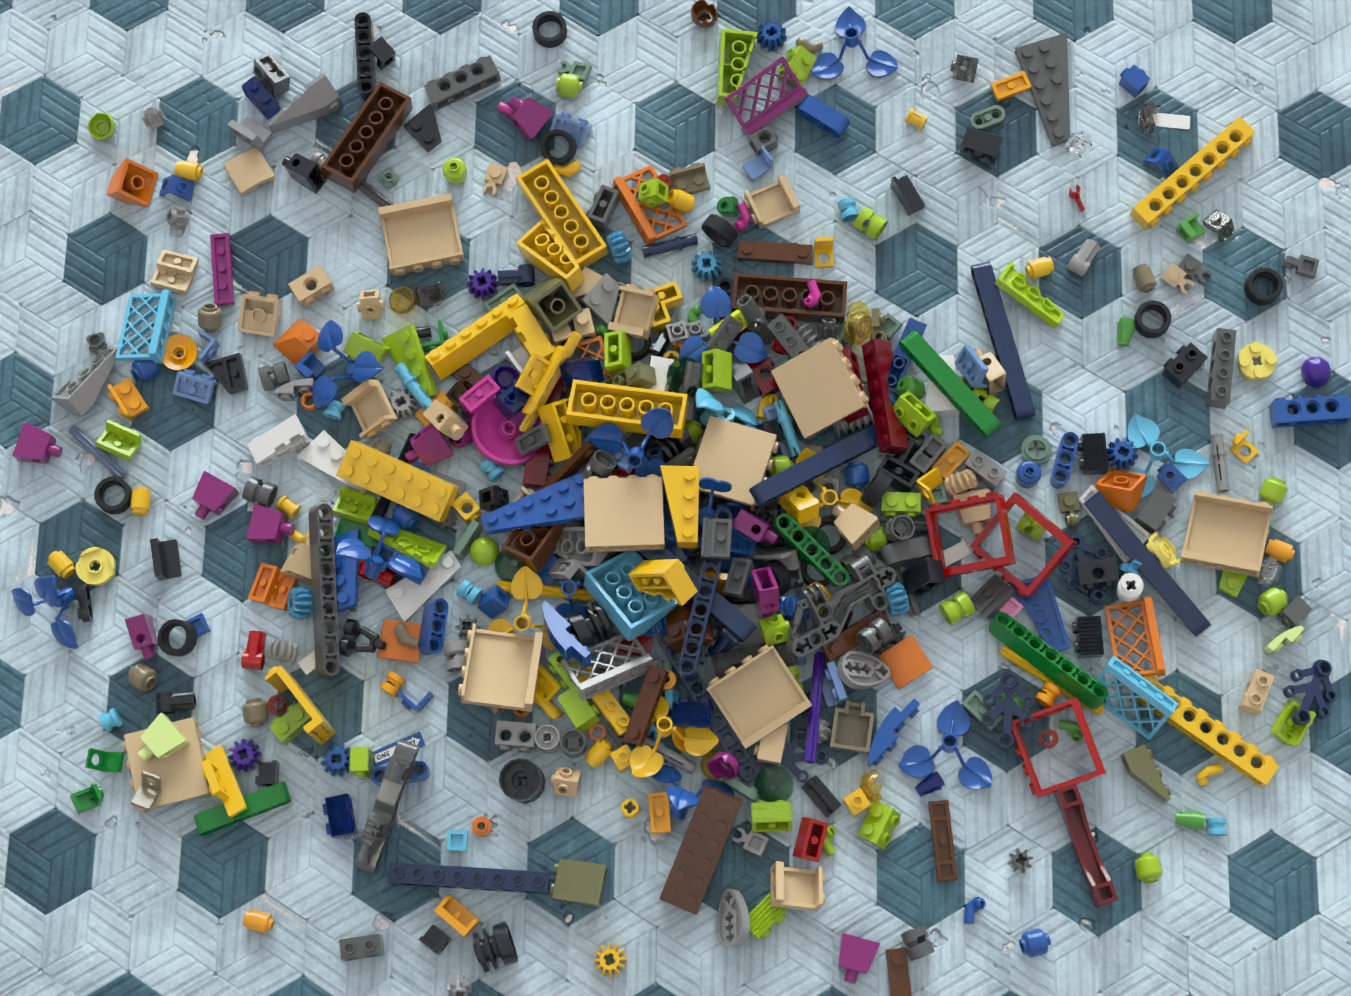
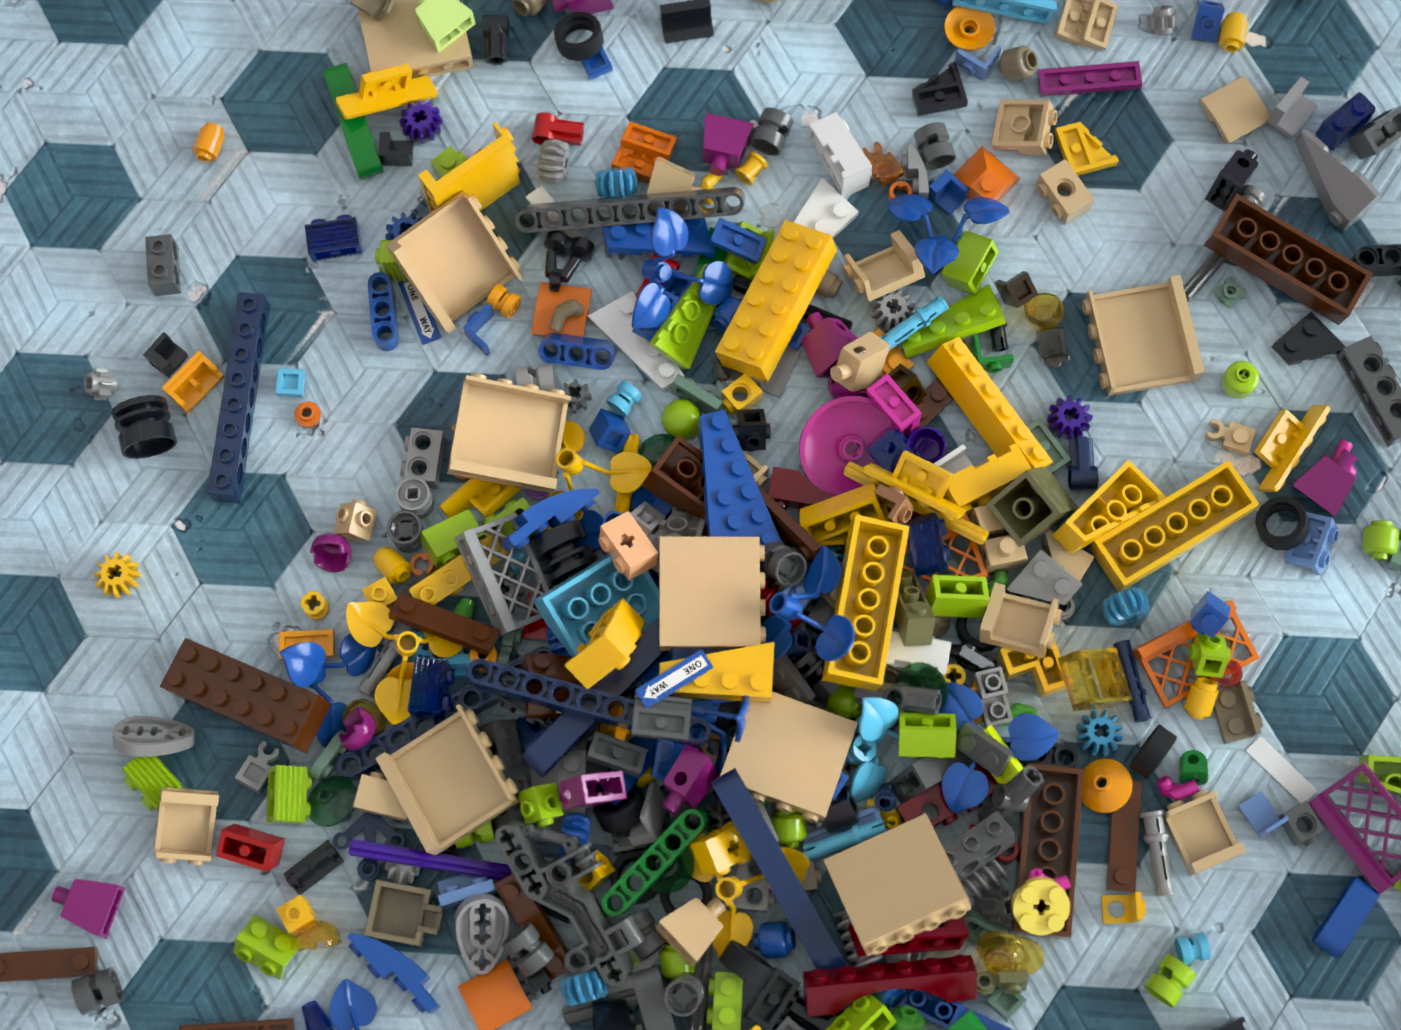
camera: 90 degrees right, 0 degrees up
medium blue bracket [172,369,218,404] -> none
magenta torso [192,471,239,520] -> none
dark tan head [242,698,269,728] -> none
medium azure wheel [323,400,346,421] -> none
dark grey beam [355,739,419,875] -> none
tan brick [357,289,385,320] -> none
medium azure wheel [479,459,506,483] -> none
black wheel [499,758,546,804] -> none
dark grey plate [515,423,552,456] -> none
olive slope [549,858,608,908] -> none
yellow arm [554,160,581,178] -> none
dark grey brick [586,185,620,231] -> none
lime arm [823,826,836,857] -> none
none -> magenta hair [310,532,352,573]
none -> tan panel [385,190,523,334]
none -> light nougat brick [598,511,658,580]
none -> sticker [635,650,713,708]
none -> blue plate [708,218,767,265]
none -> clear orange plate [863,141,904,187]
none -> medium nougat bracket [874,484,914,525]
none -> dark blue pin [874,783,897,812]
none -> dark brown panel [994,271,1039,308]
none -> light yellow plate [1011,877,1070,935]
none -> yellow wing [1054,122,1119,176]
none -> clear yellow window [1058,648,1132,711]
none -> light orange dish [1082,759,1133,813]
none -> light grey pin [1139,810,1175,896]
none -> blue brick [1190,591,1230,638]
none -> white sticker [1246,736,1317,803]
none -> yellow bracket [1254,405,1331,492]

